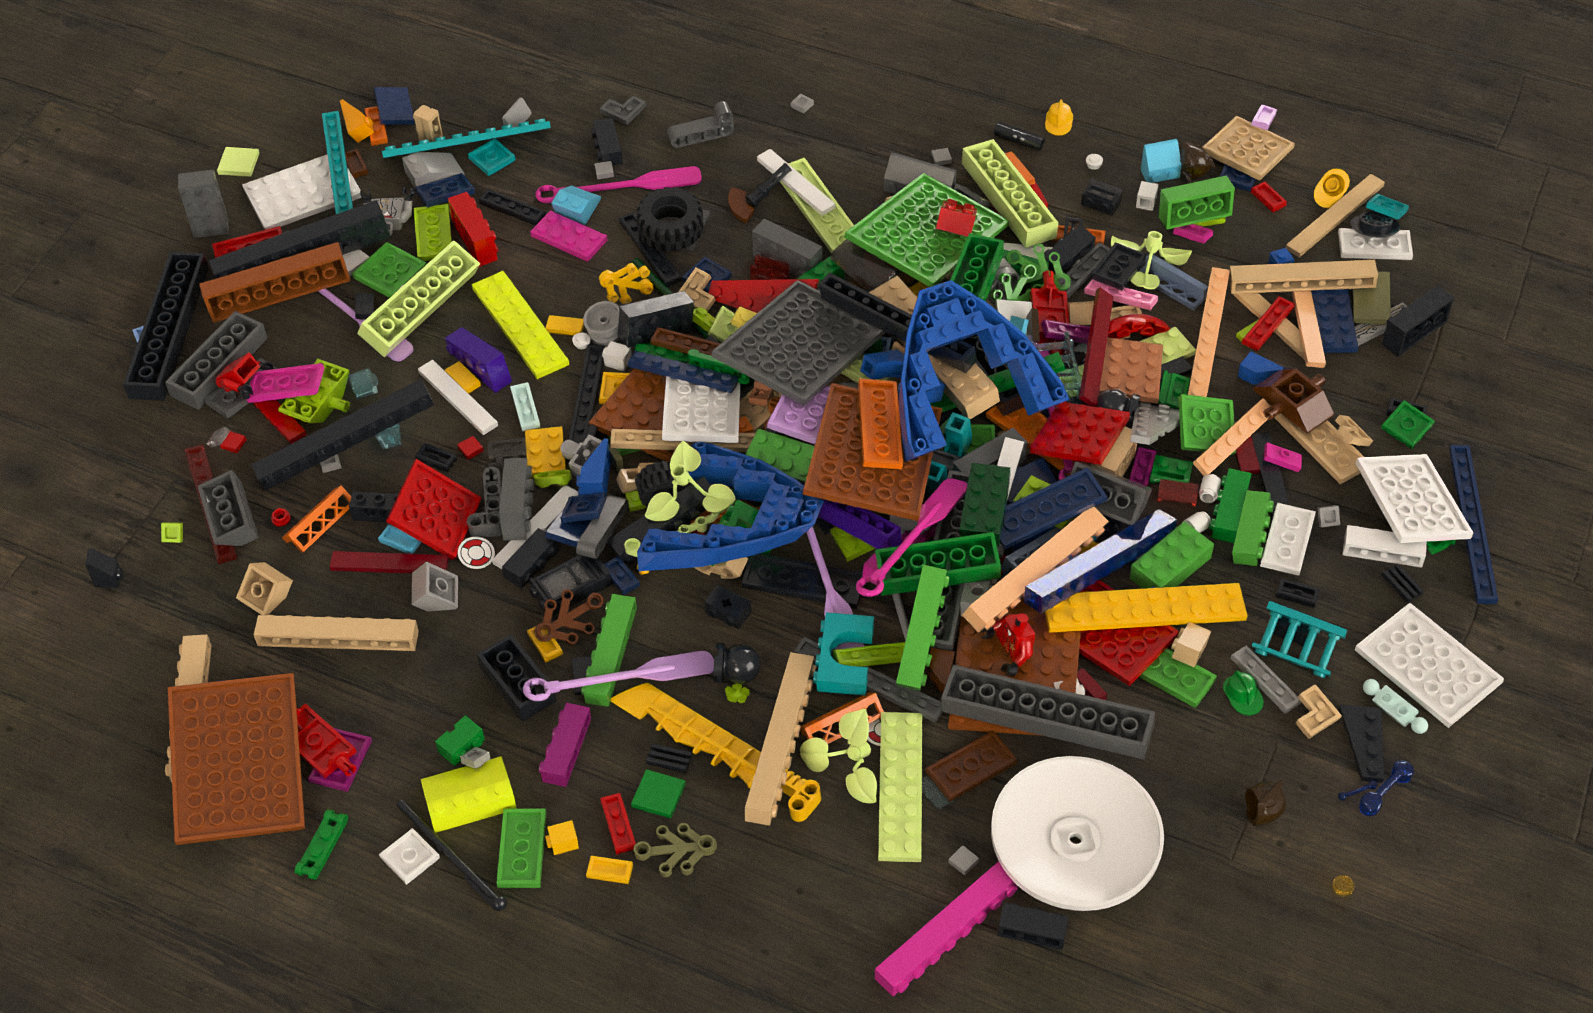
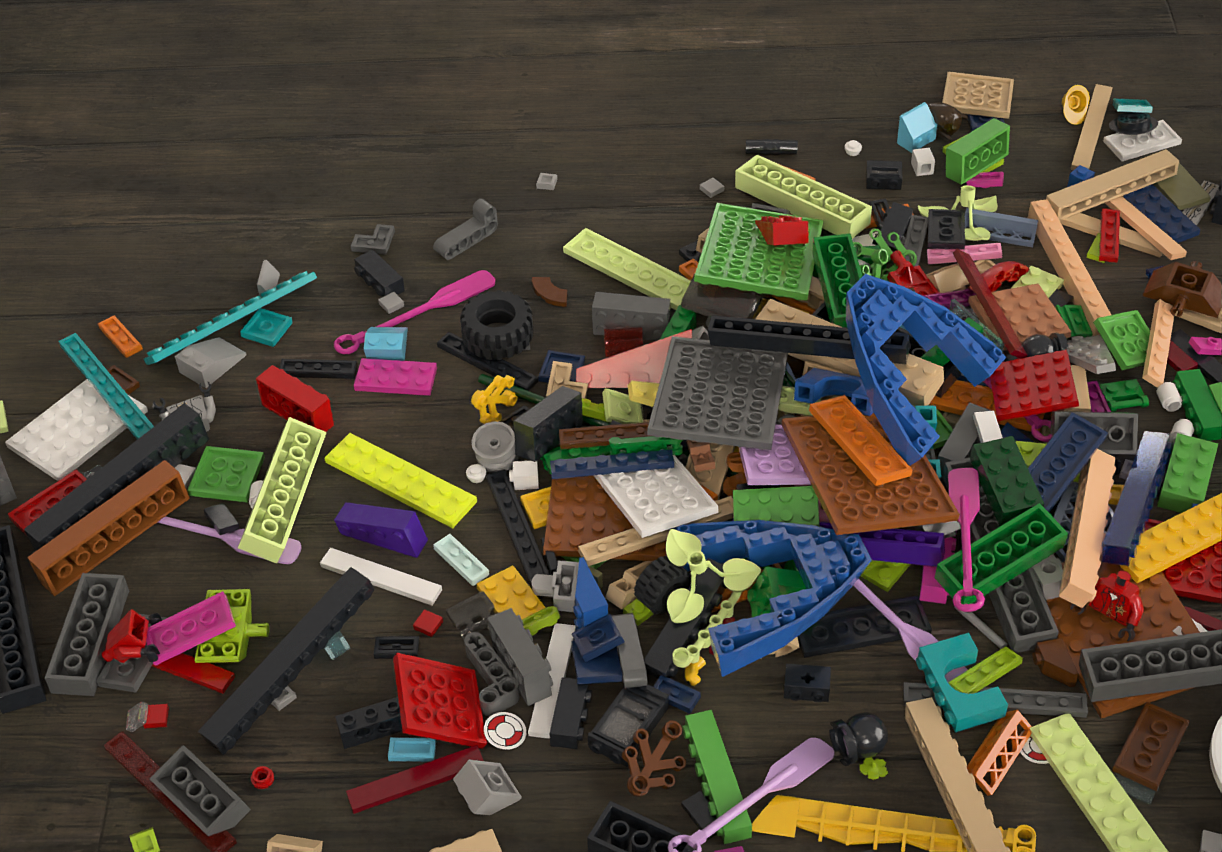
camera: 25 degrees left, 5 degrees down
orange fence [282,485,351,553] -> none
light orange slope [340,99,374,143] -> none
clear light blue brick [348,368,379,399] -> none
dark blue tile [374,87,414,125] -> none
tan brick [413,105,443,142] -> none
lime plate [414,204,452,261] -> none
dark blue tile [415,173,475,208] -> none
yellow tile [445,361,481,393] -> none
yellow tile [527,626,563,663] -> none
yellow tile [546,315,584,336] -> none
black pin [746,163,792,207] -> none
white tile [757,149,835,216] -> none
yellowish green plant [800,709,877,803] -> none
dark grey slope [884,153,956,194] -> none
bright green brick [896,565,950,691] -> none
yellow piece [1045,99,1073,136] -> none
clear red hinge [1157,479,1199,508] -> none
blue slope [1237,351,1283,385] -> none
lavender tile [1251,105,1277,130] -> none
red tile [1251,181,1287,213] -> none

